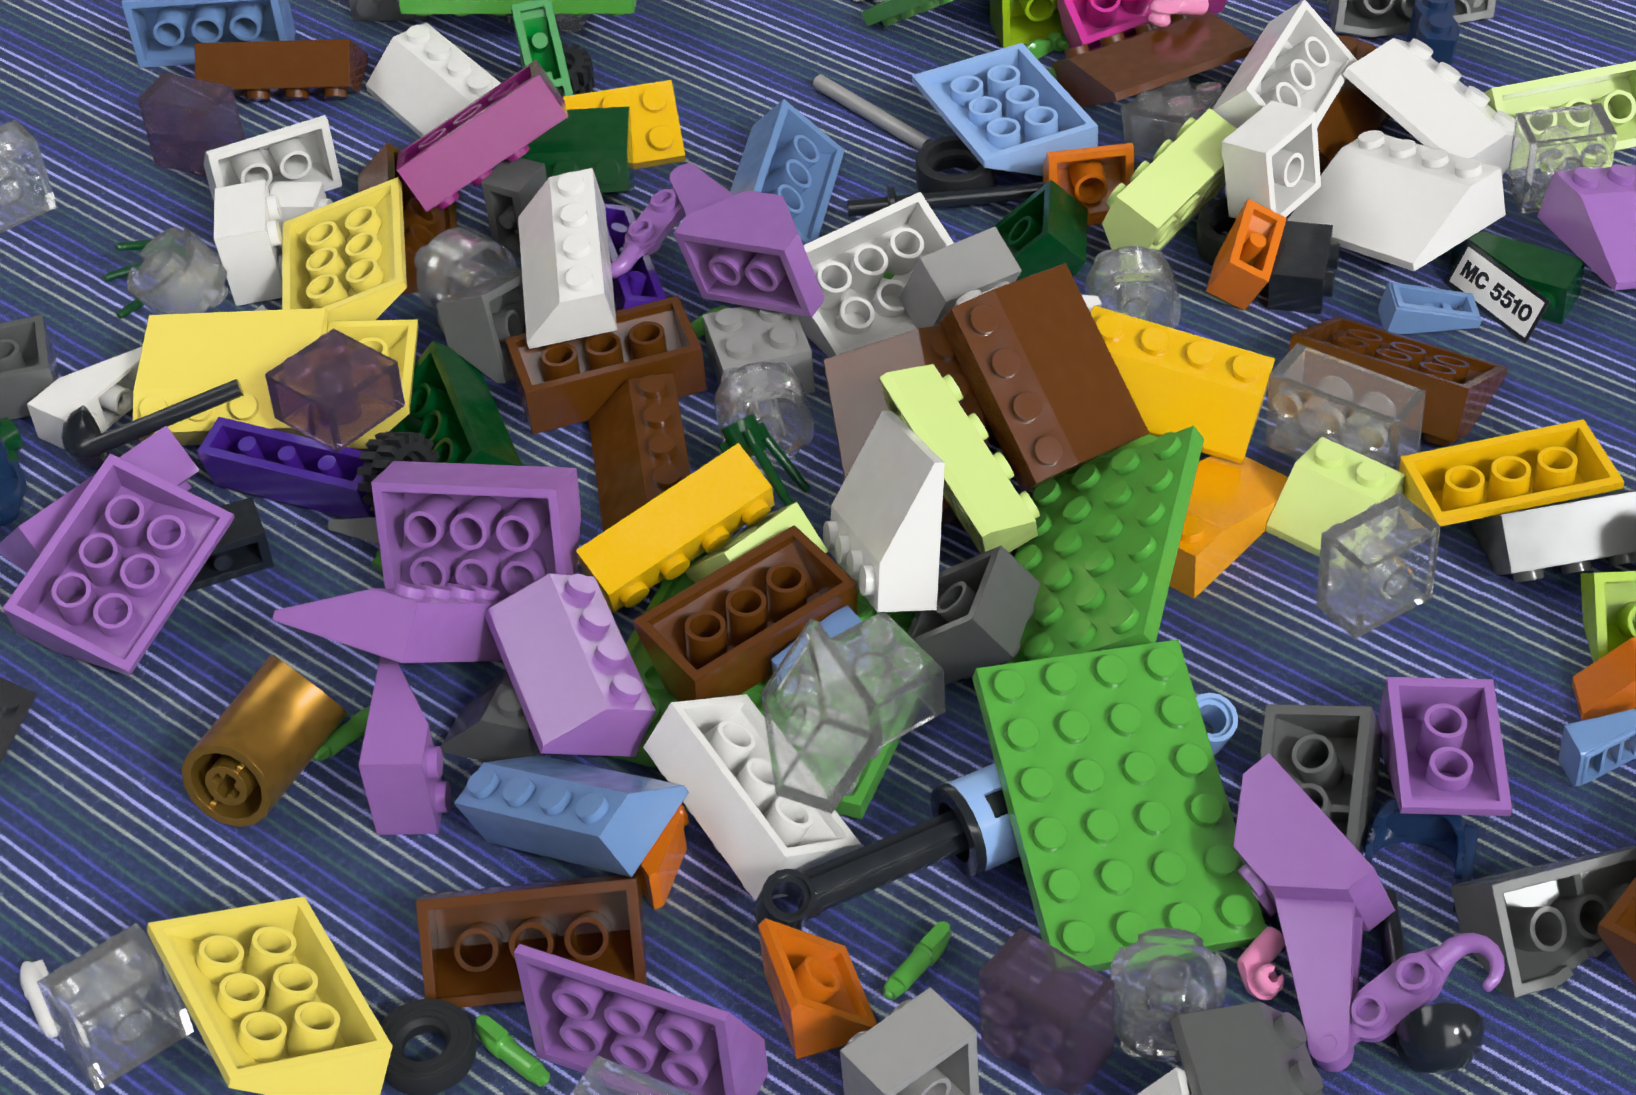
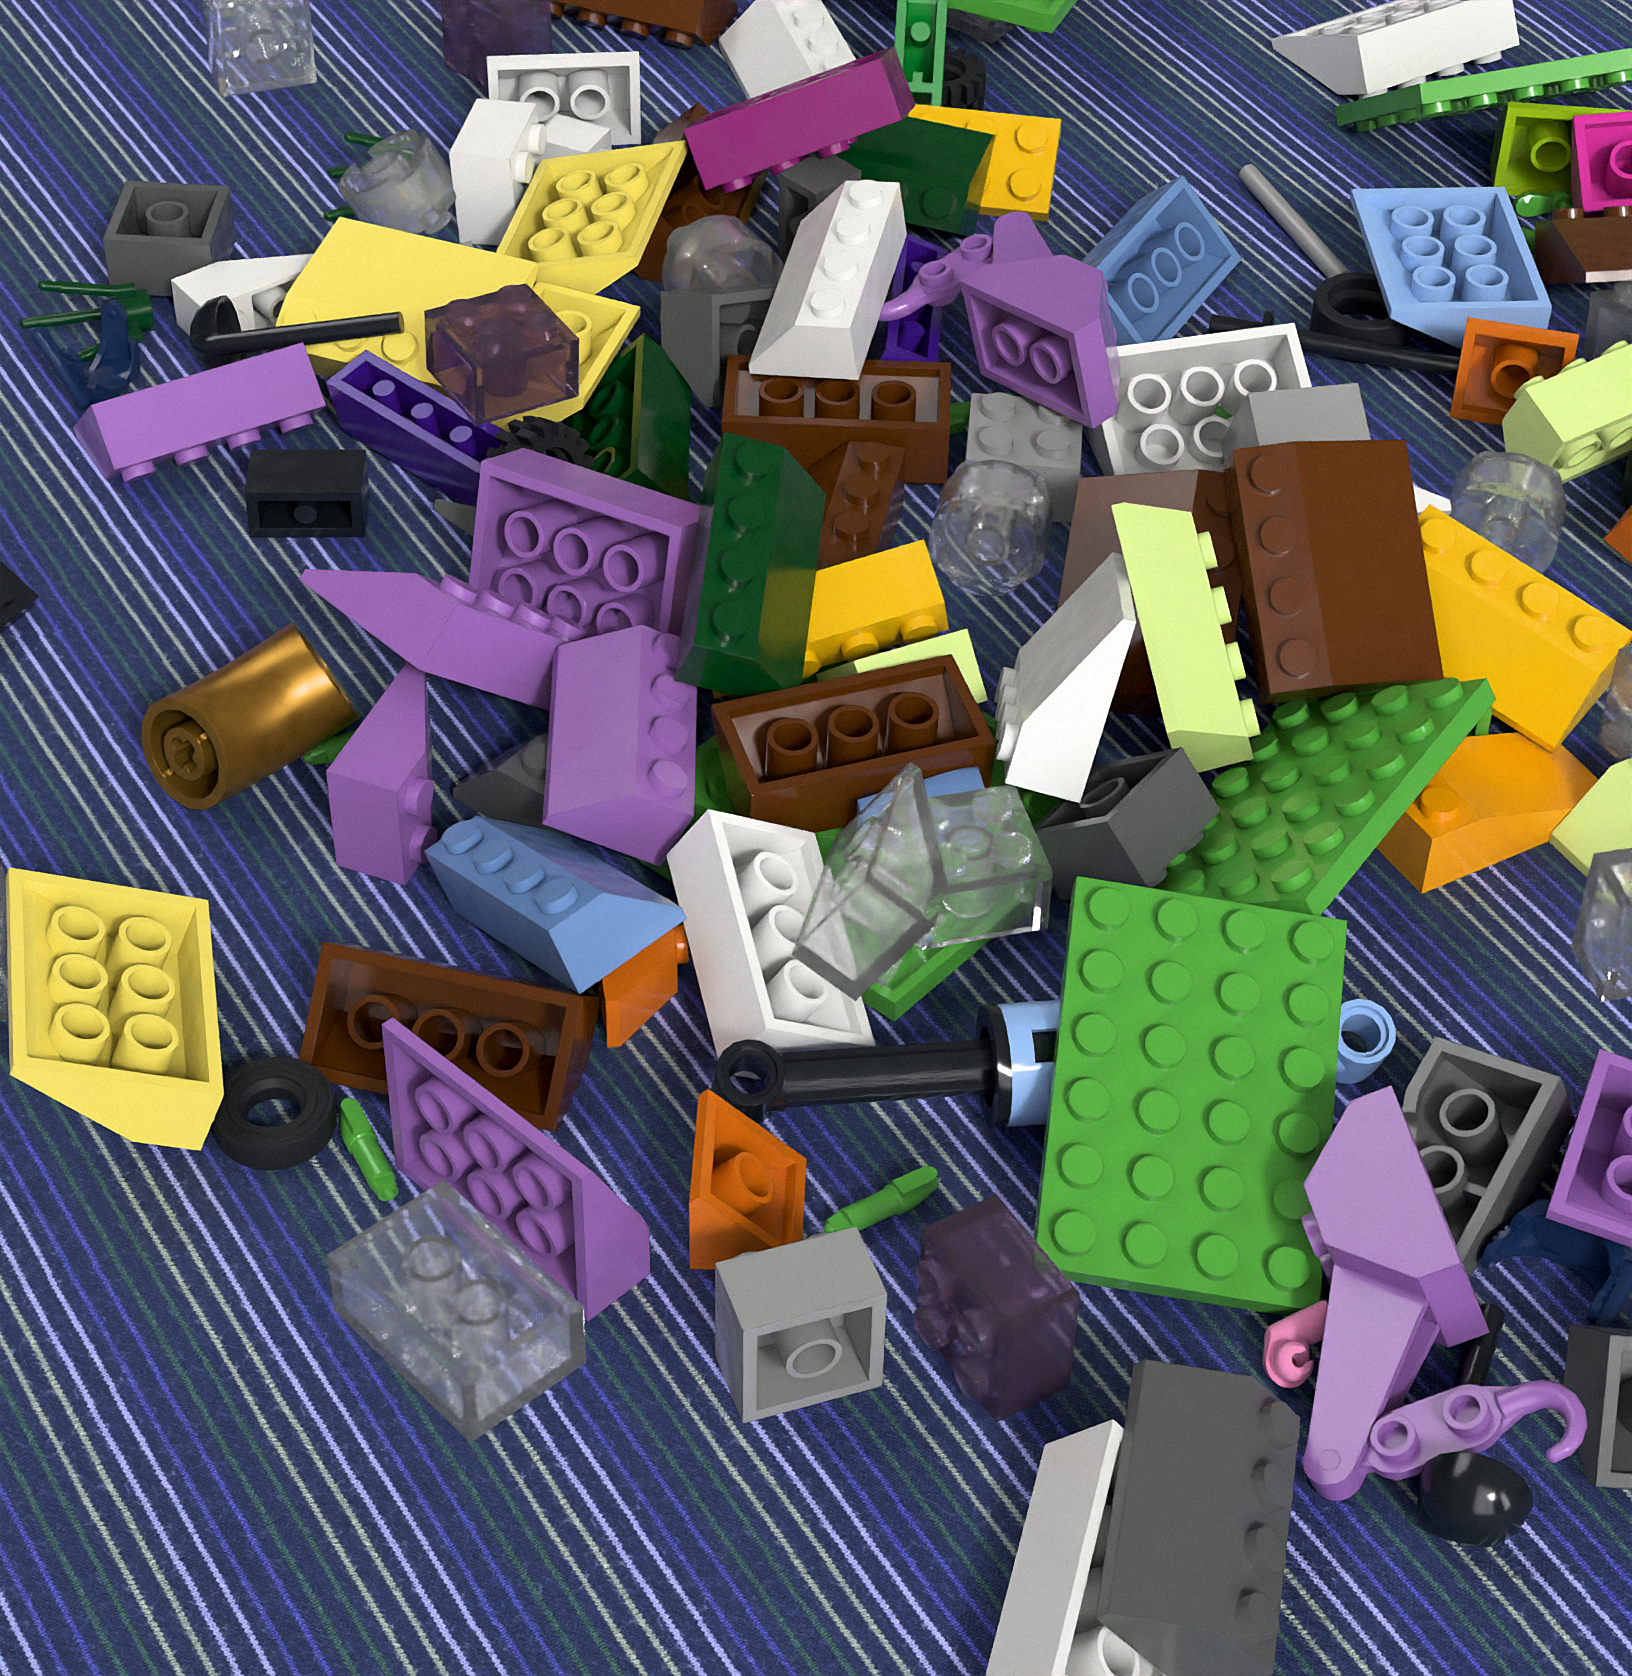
camera: 15 degrees right, 0 degrees up
medium lavender slope [2,453,235,676] -> none
dark green plant [718,413,810,507] -> none
dark green slope [993,180,1088,281] -> none
clear brick [1110,928,1227,1062] -> none
none -> dark green slope [674,432,826,698]

